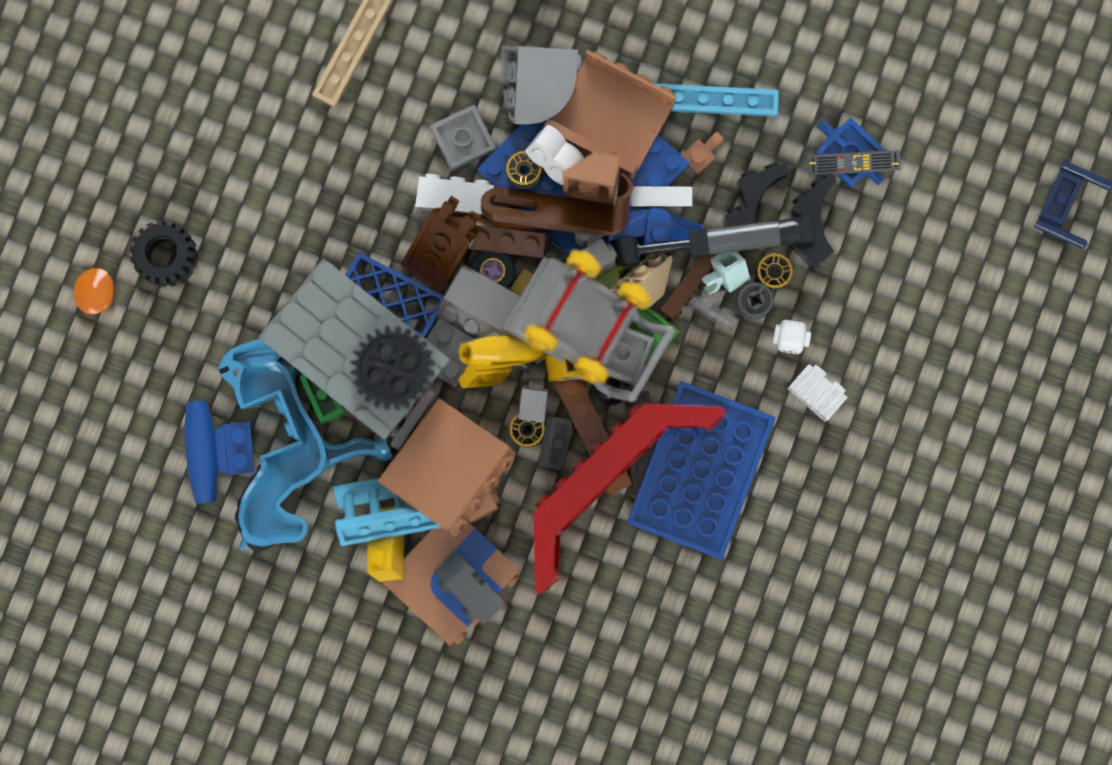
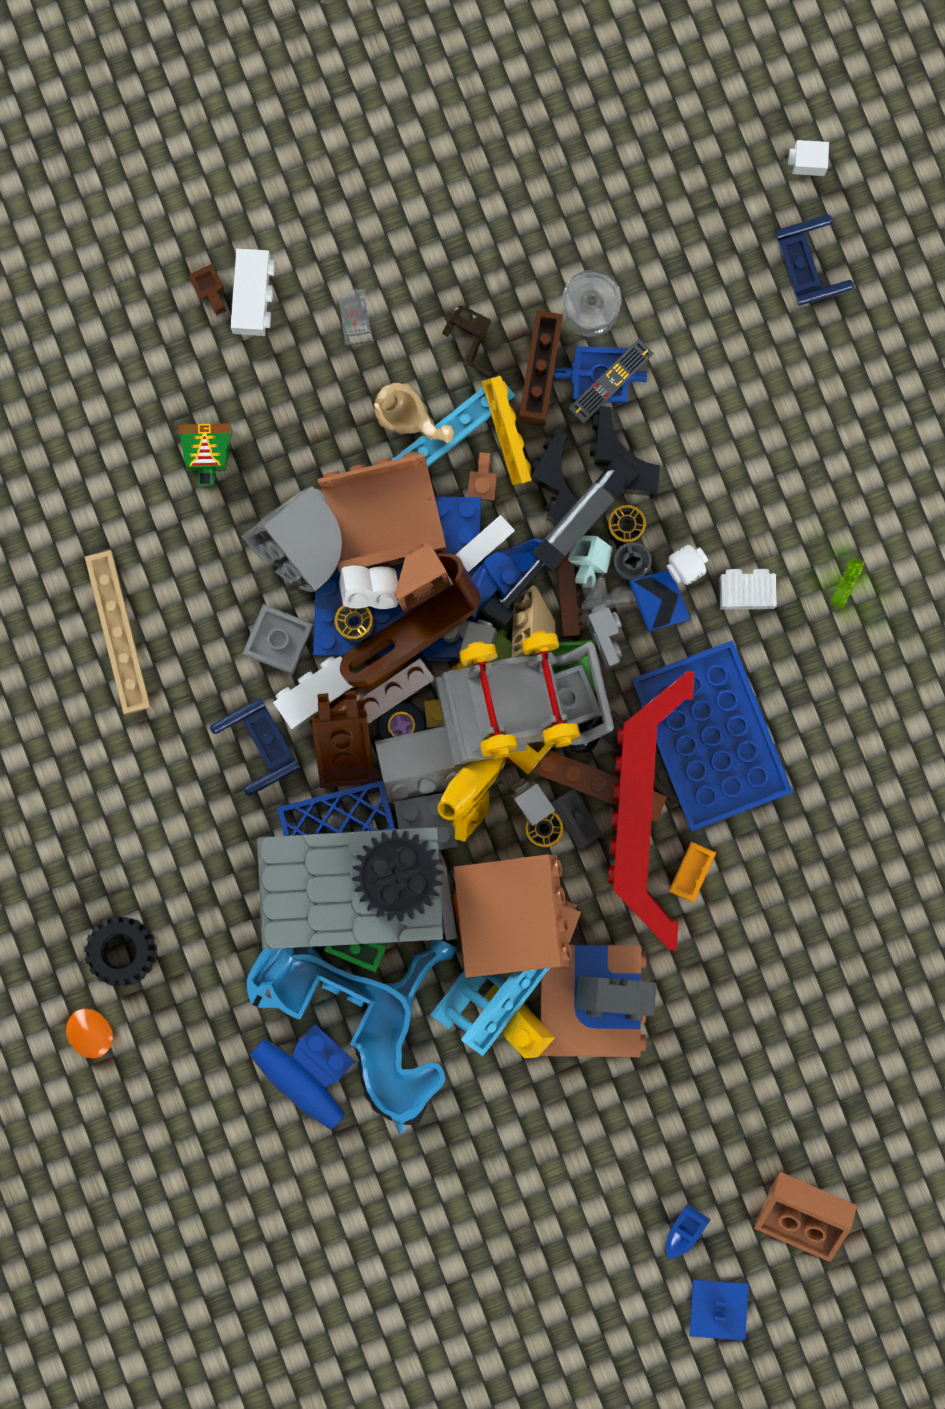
camera: 45 degrees left, 0 degrees up
none -> dark blue plate [210,698,300,796]
none -> tan hair [374,383,454,444]
none -> dark brown piece [442,305,497,378]
none -> yellow plate [481,376,532,485]
none -> reddish brown brick [519,310,563,426]
none -> clear wheel [561,270,622,337]
none -> light grey plate [586,604,622,672]
none -> blue piece [629,570,690,632]
none -> light orange plate [668,842,716,903]
none -> clear neon green piece [829,557,865,610]

